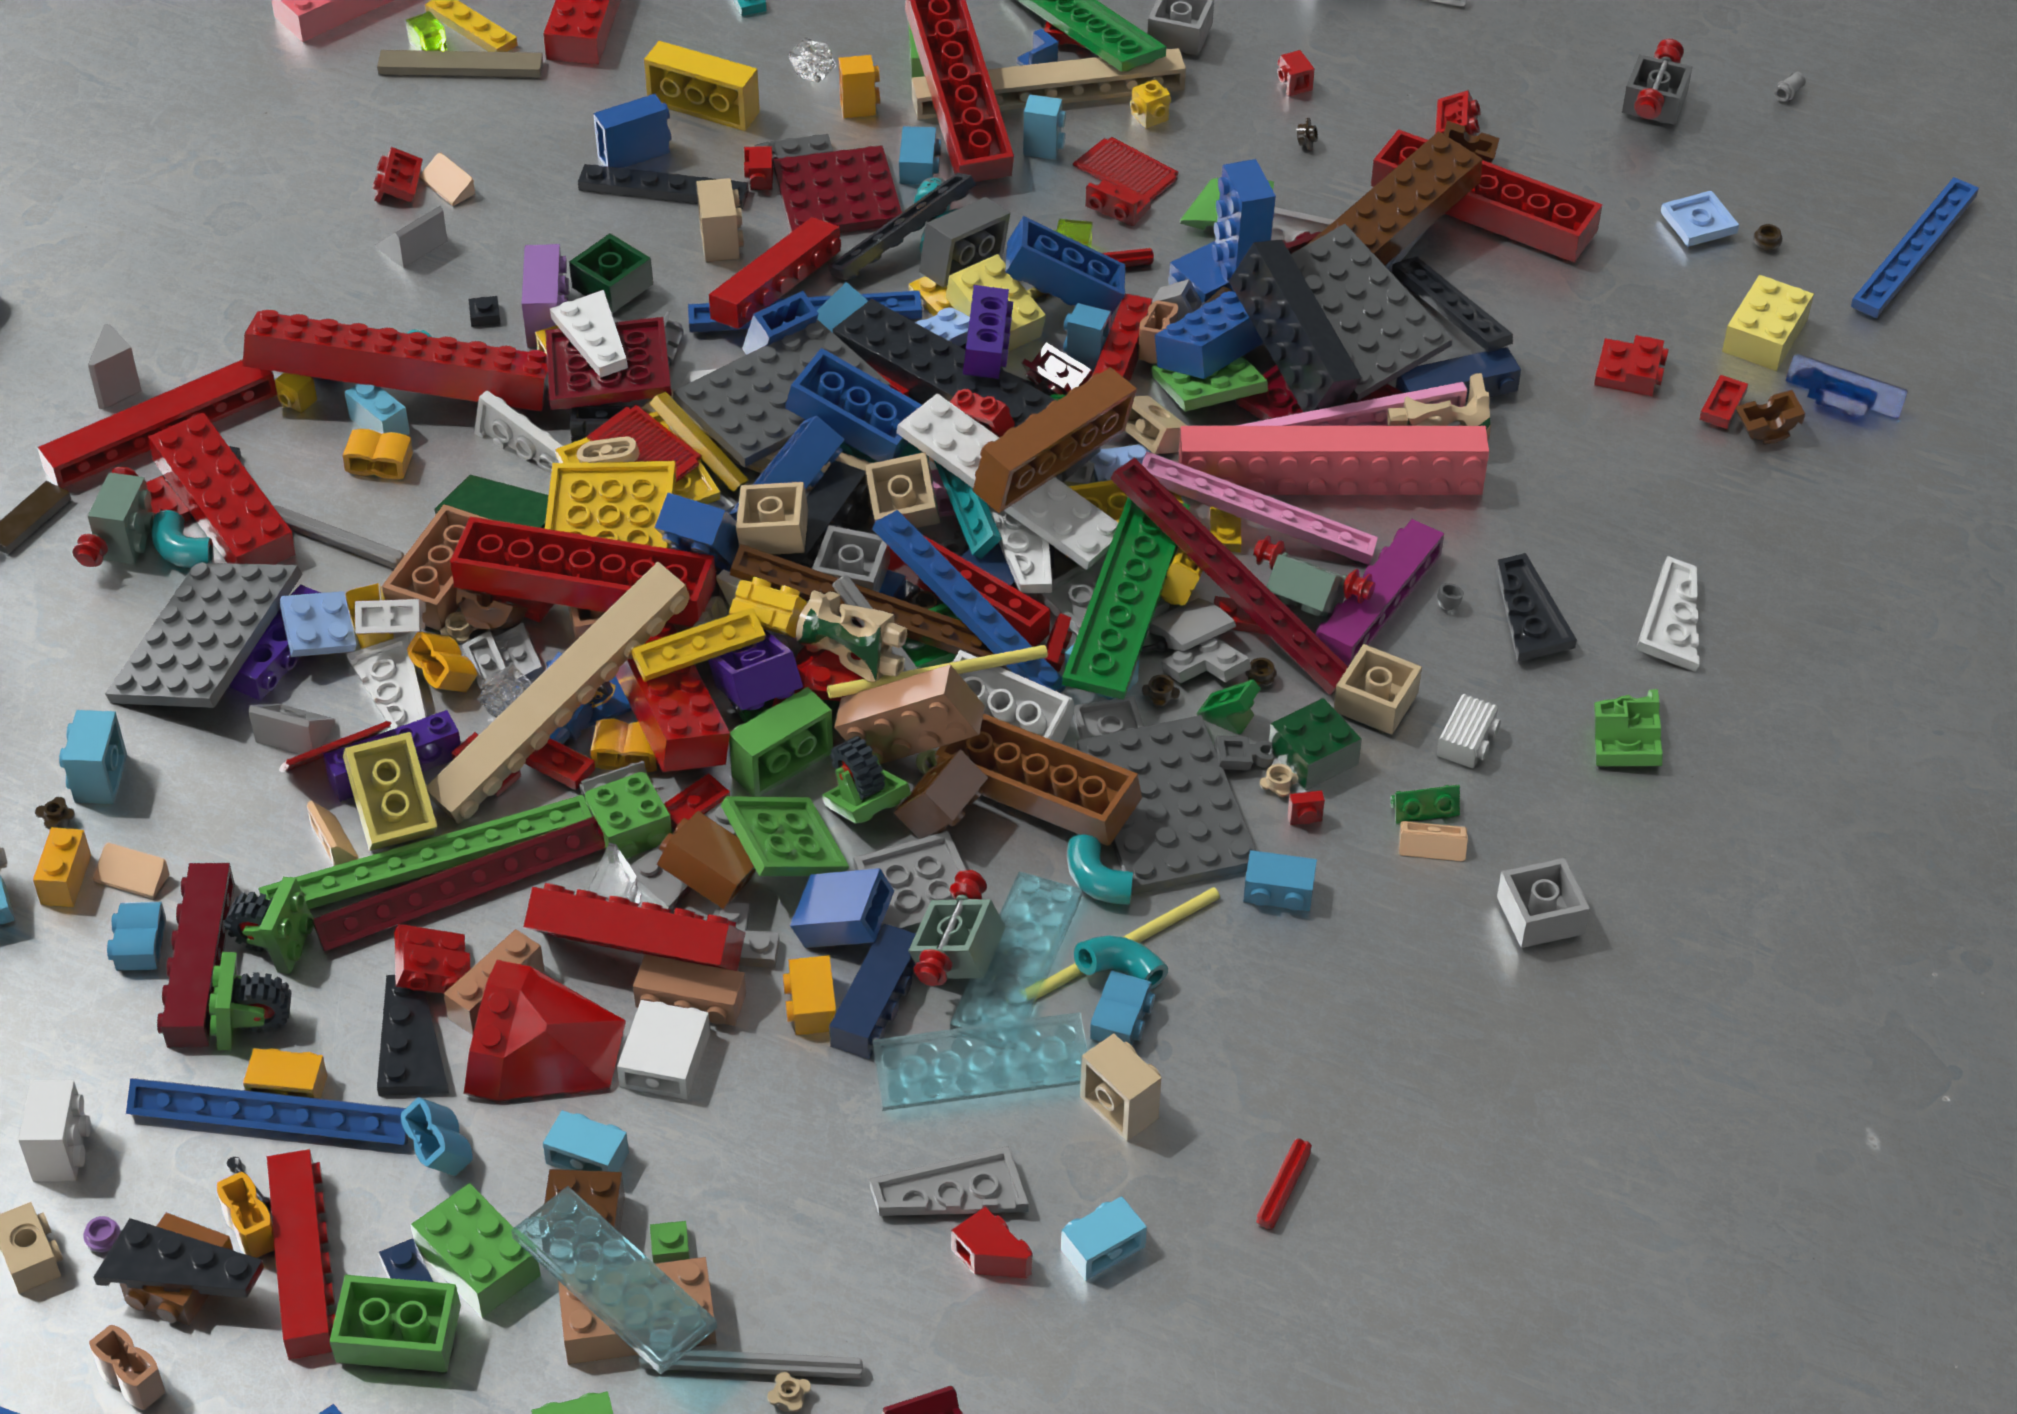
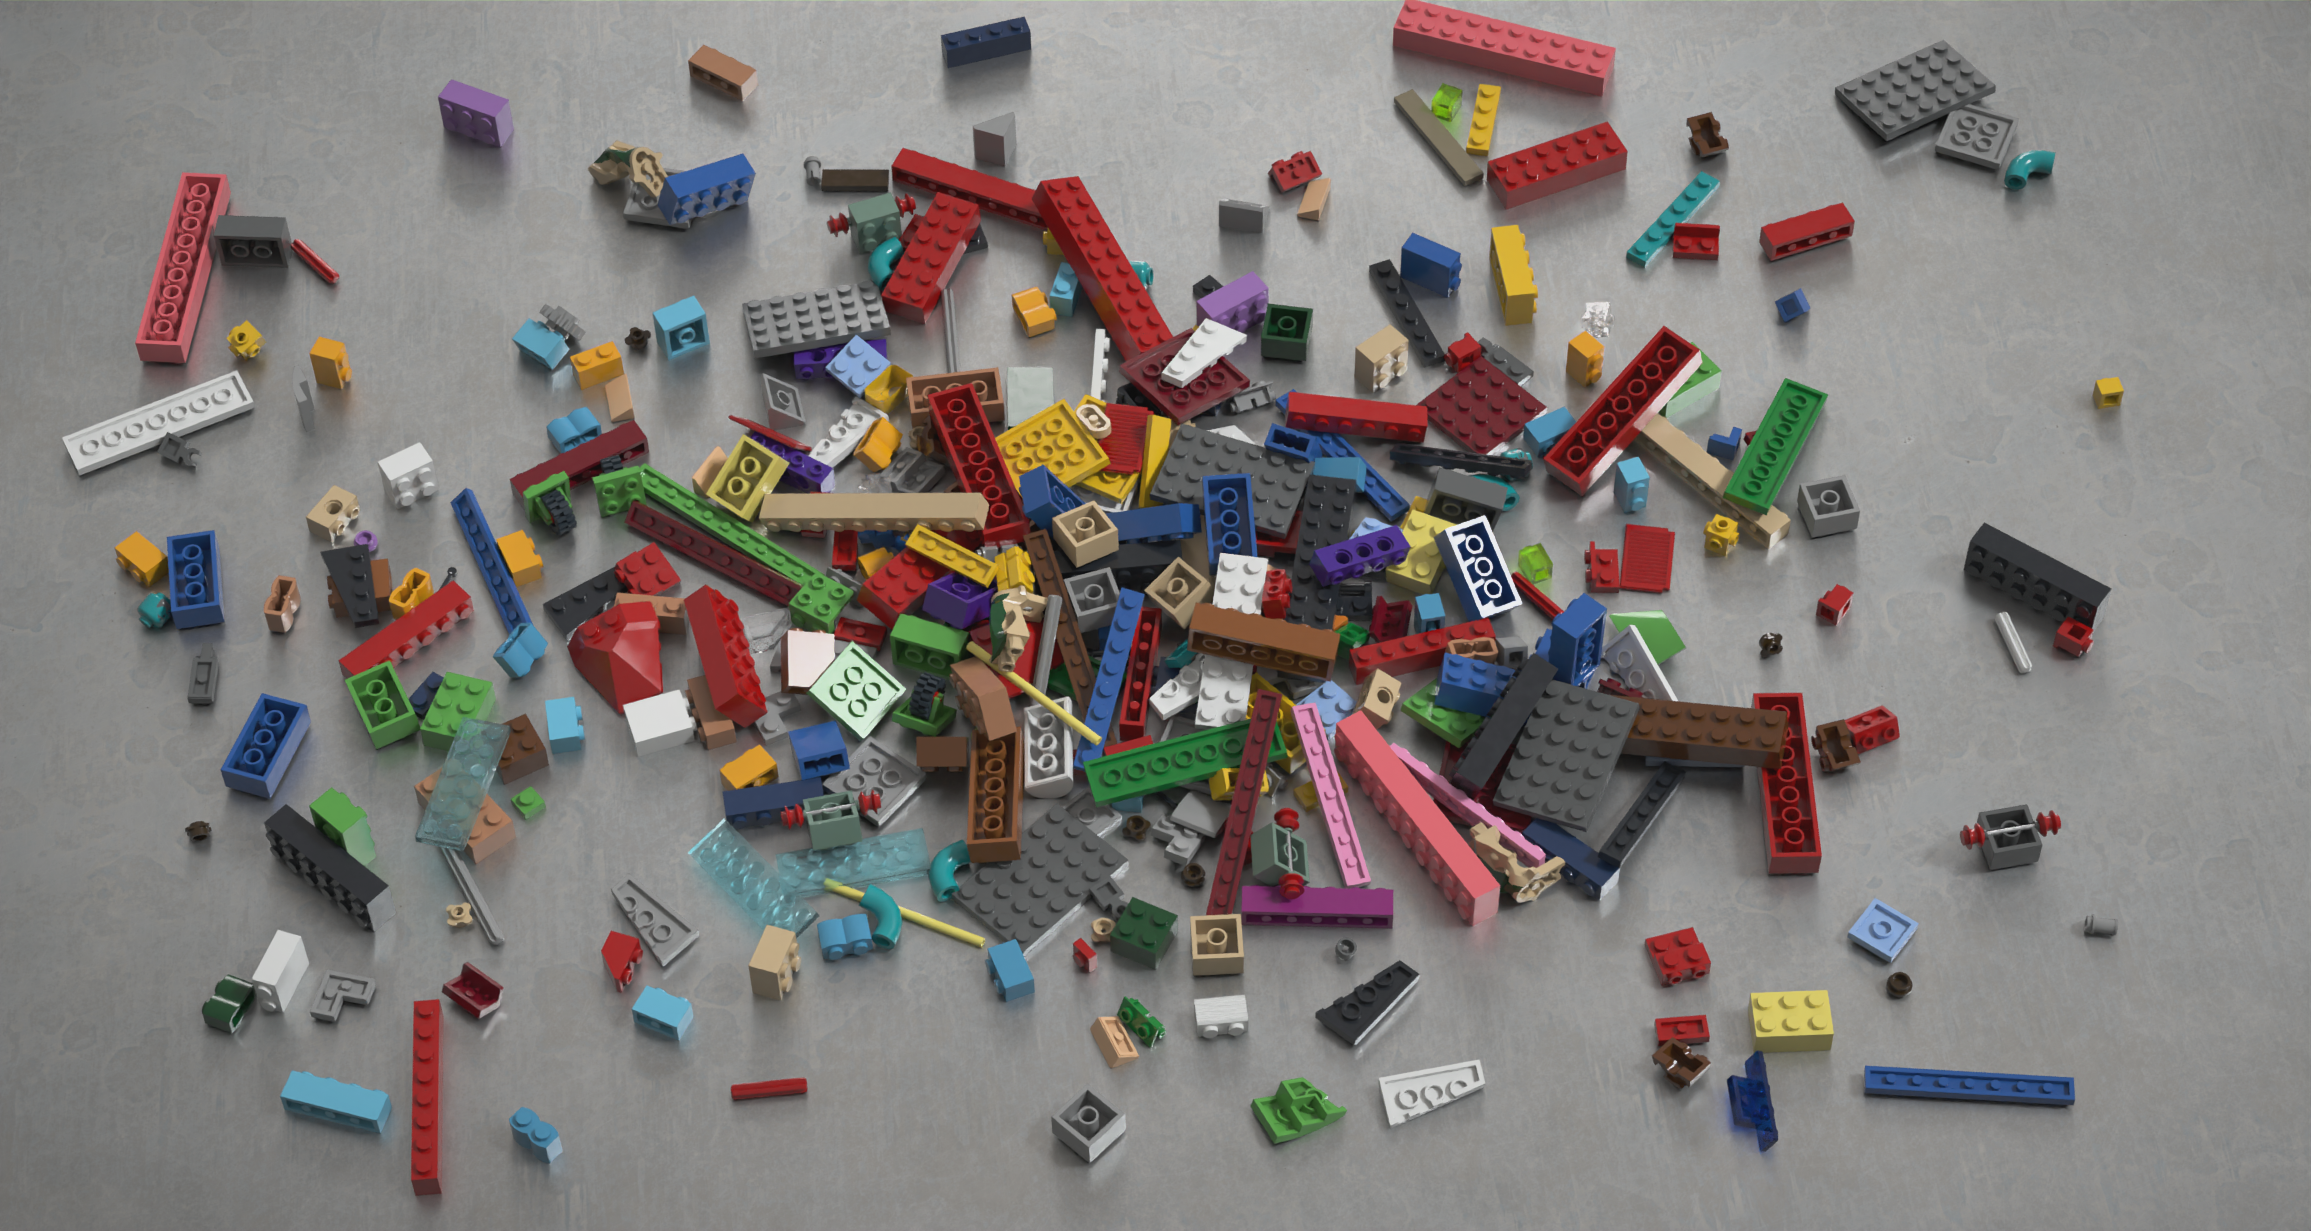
camera: 60 degrees right, 5 degrees up
white hinge [355,599,426,634] -> none
green slope [1196,679,1261,734] -> none

